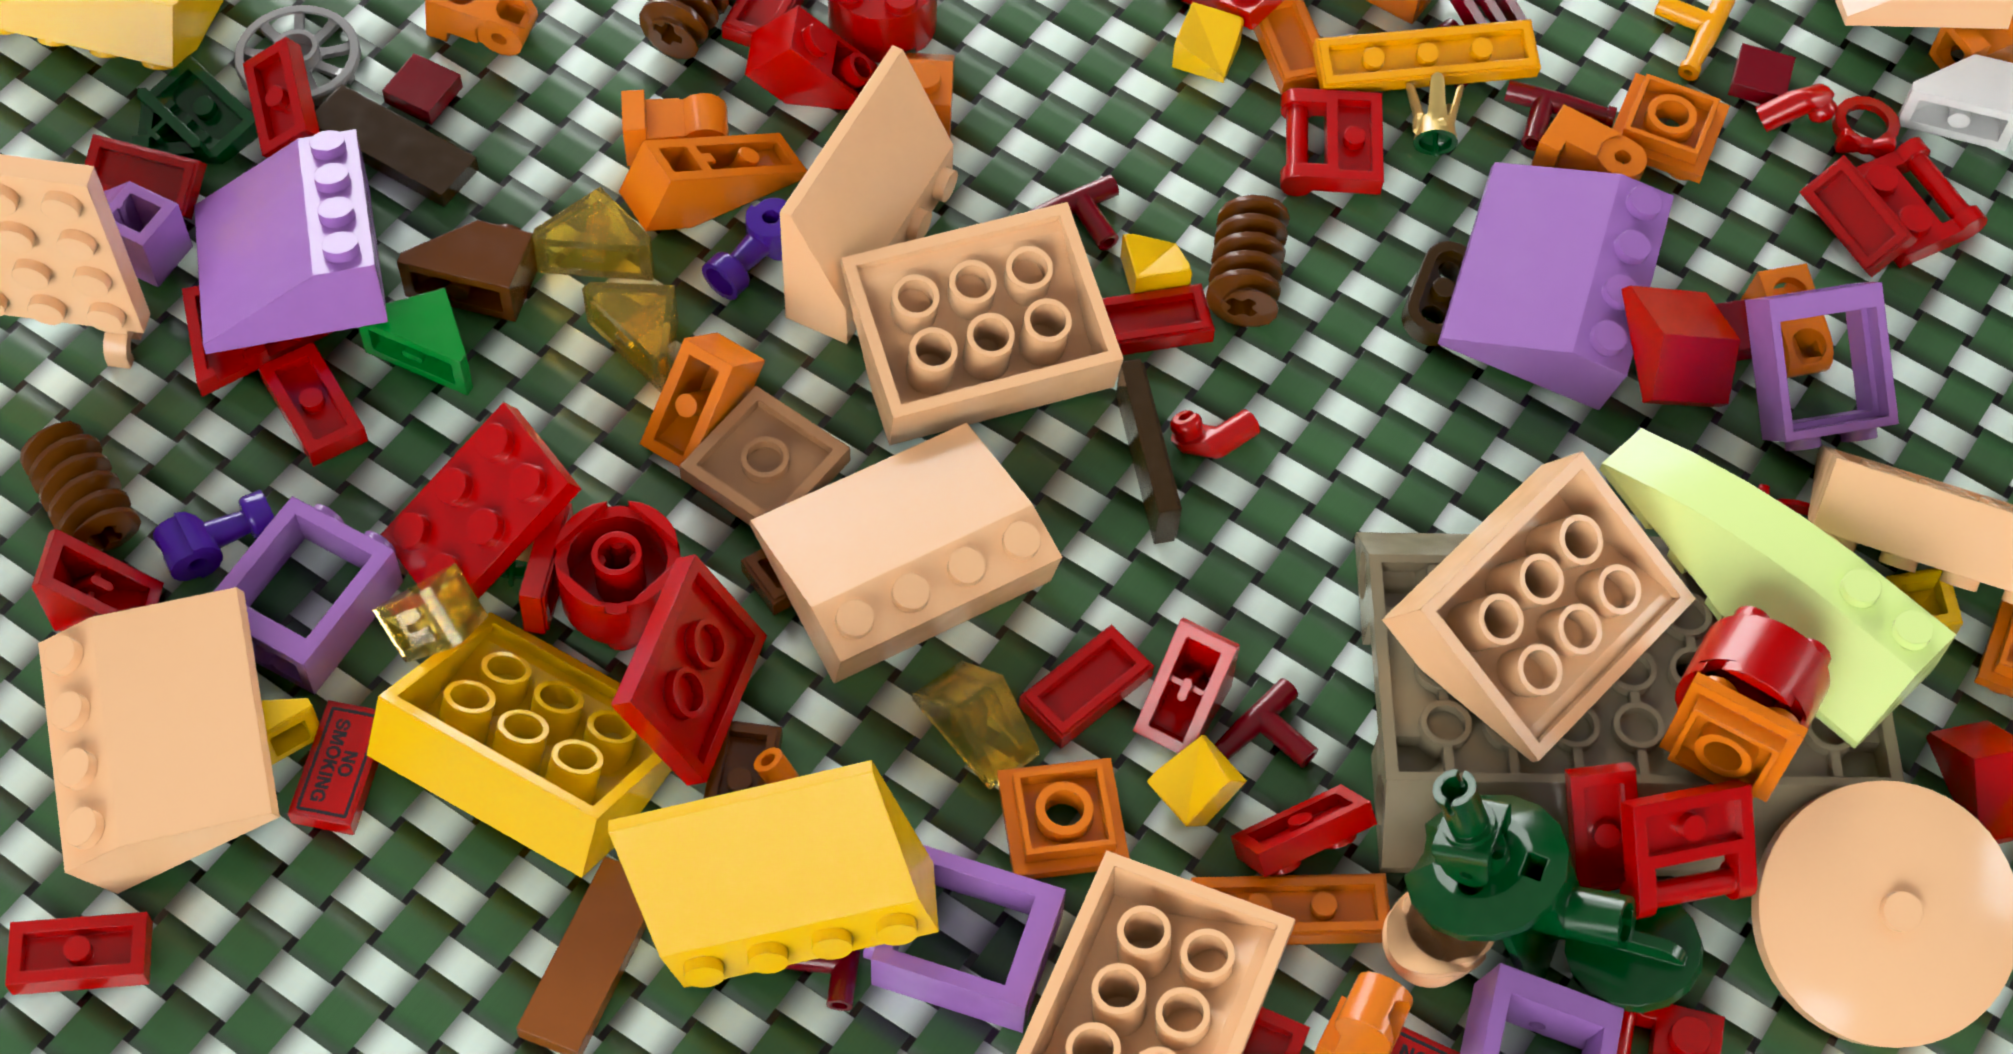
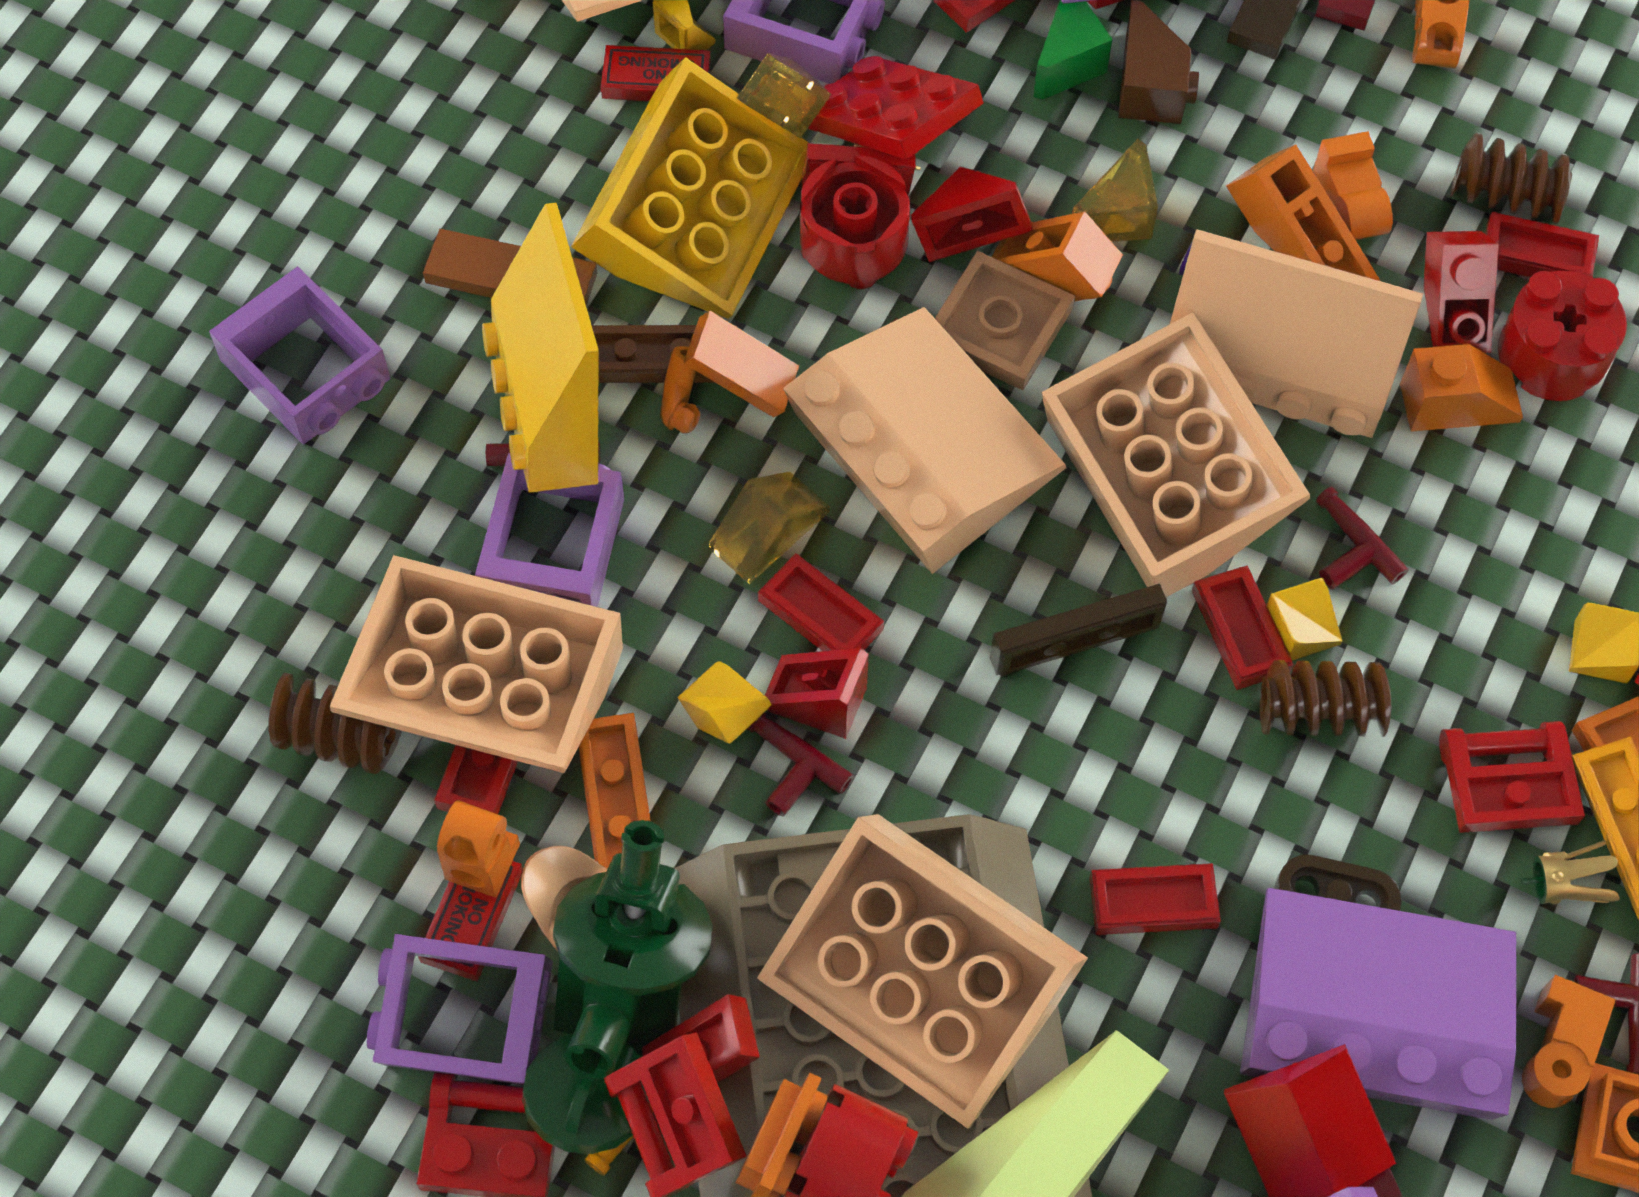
camera: 85 degrees right, 5 degrees up
clear yellow slope [532,187,655,281] -> none
red plate [611,554,767,786] -> none
orange piece [997,758,1130,879] -> none
red arm [1170,409,1260,459] -> none
red plate [1230,784,1377,877] -> none
none -> tile [684,311,799,418]
none -> red slope [911,166,1033,262]
none -> red tile [1089,863,1221,935]

